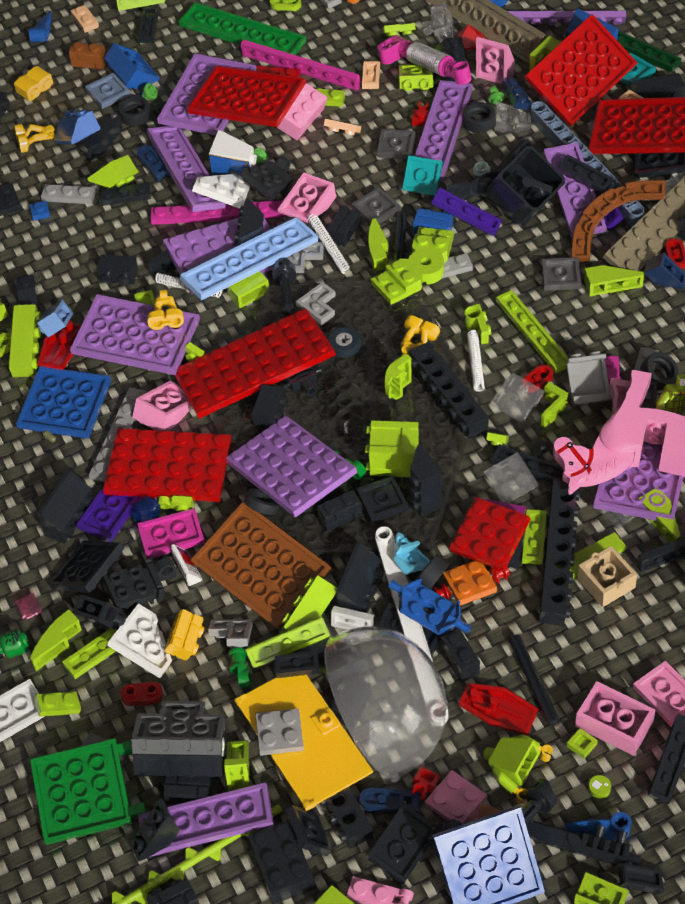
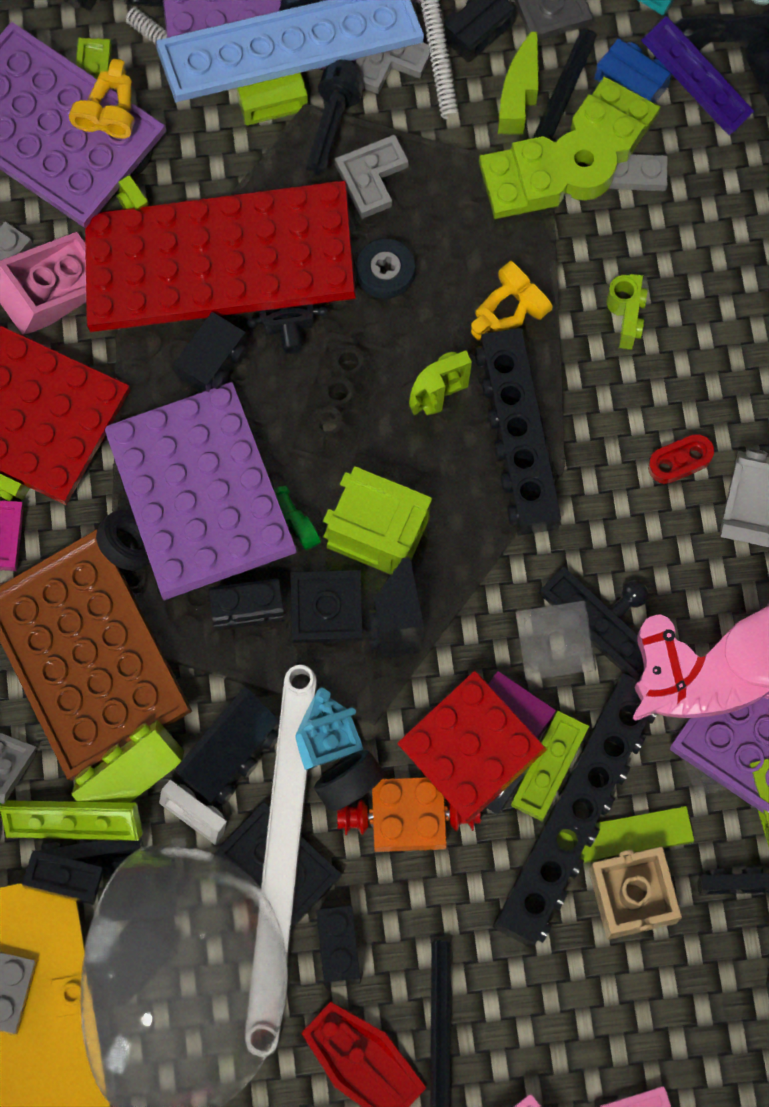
camera: 15 degrees right, 20 degrees up
blue plate [388,578,472,636] -> none
white piece [467,330,485,391] -> none
lime plate [487,432,509,446] -> none
clear slope [490,373,545,423] -> none
lime plate [496,290,569,374] -> none
lime bracket [541,382,568,428] -> none

